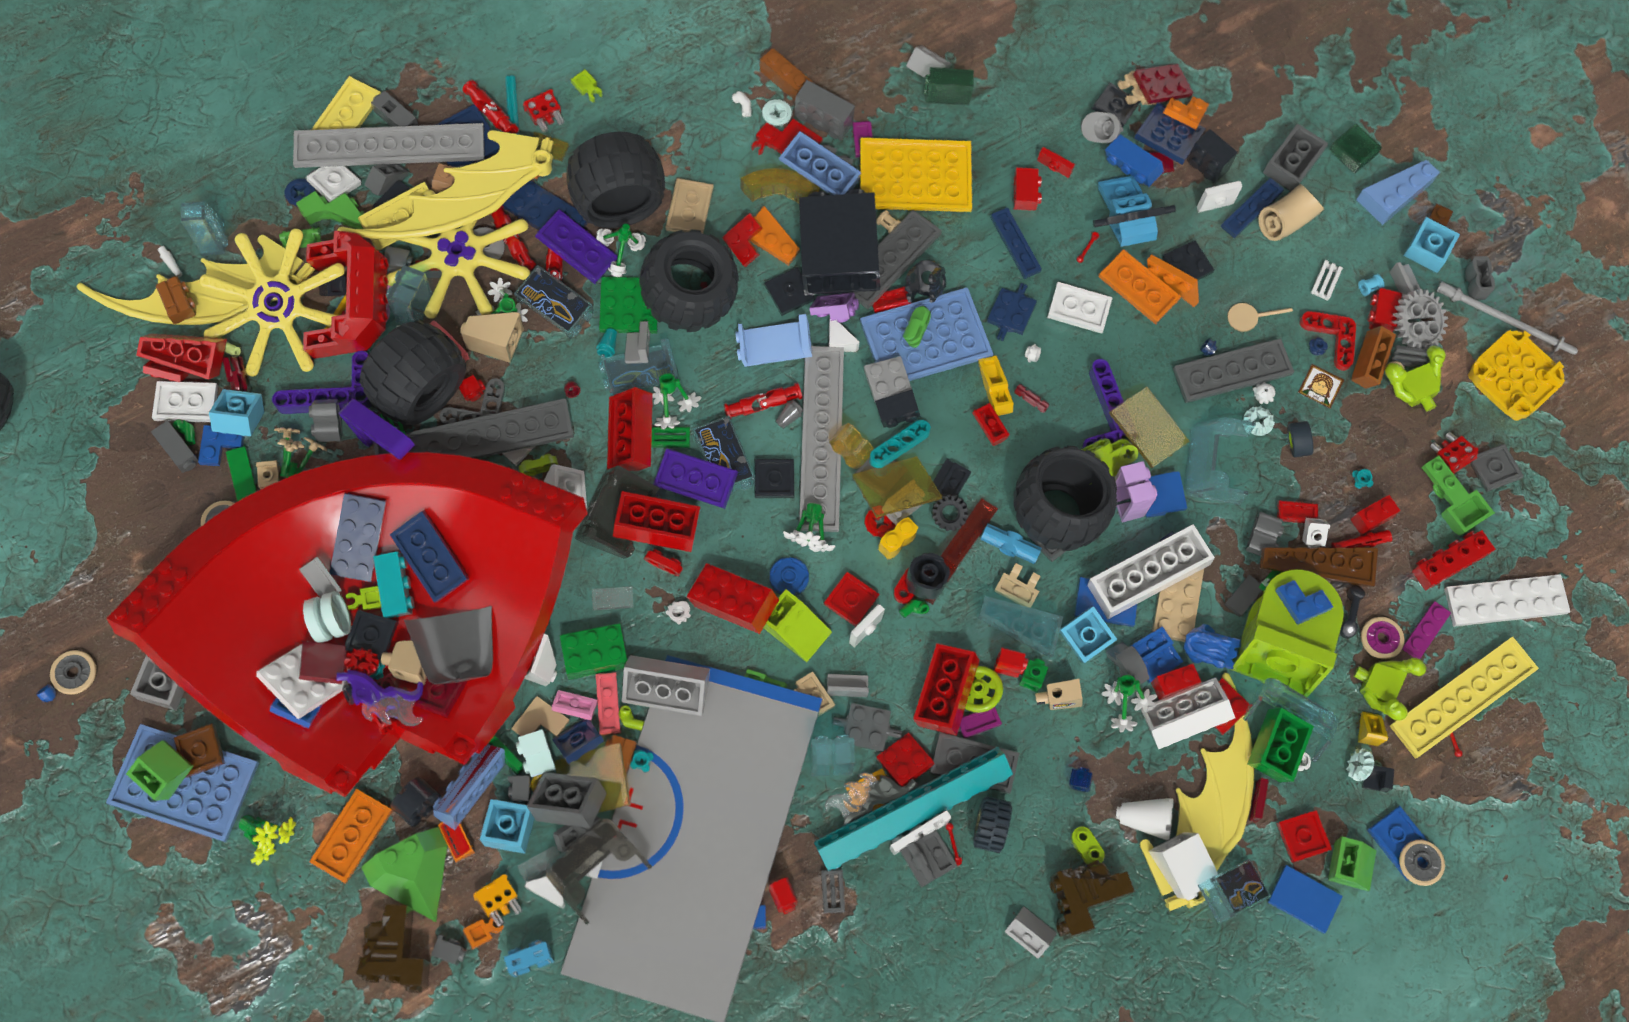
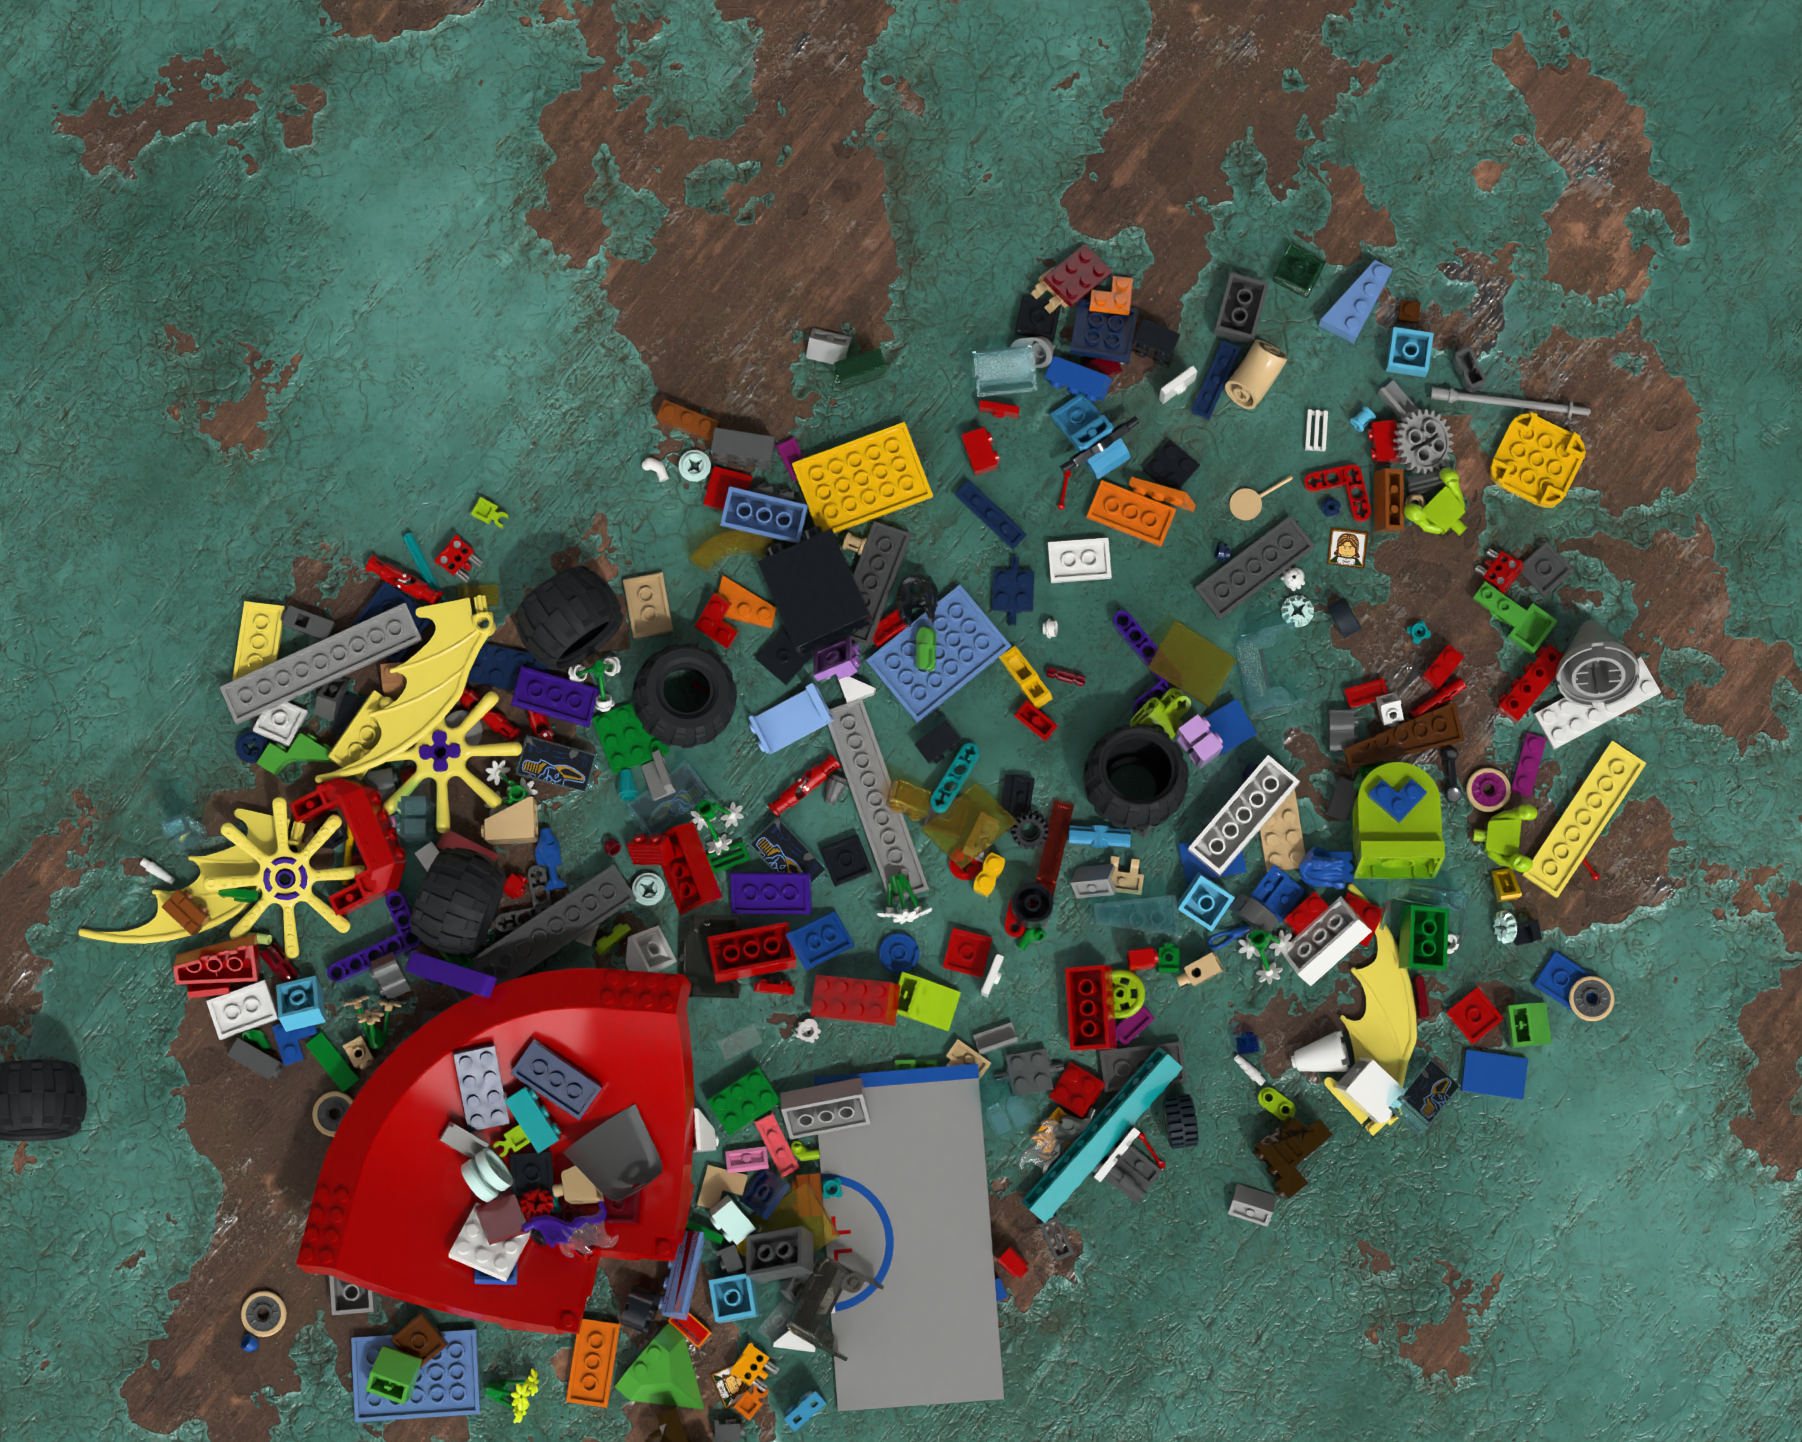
camera: 10 degrees left, 10 degrees up
bright green hinge [279,227,321,248] -> none
red plate [752,122,781,155] -> none
light grey plate [864,356,912,403] -> none
none -> green plate [218,887,259,903]
none -> blue animal [535,828,566,891]
none -> red brick [627,833,675,866]
none -> light aqua gear [632,873,665,906]
none -> sticker [710,1362,761,1410]
none -> blue tile [786,910,855,971]
none -> clear light blue piece [972,345,1037,397]
none -> light grey panel [1070,864,1116,899]
none -> blue piece [1207,924,1250,950]
none -> white animal [1234,1054,1266,1086]
none -> light grey cone [1556,620,1640,707]

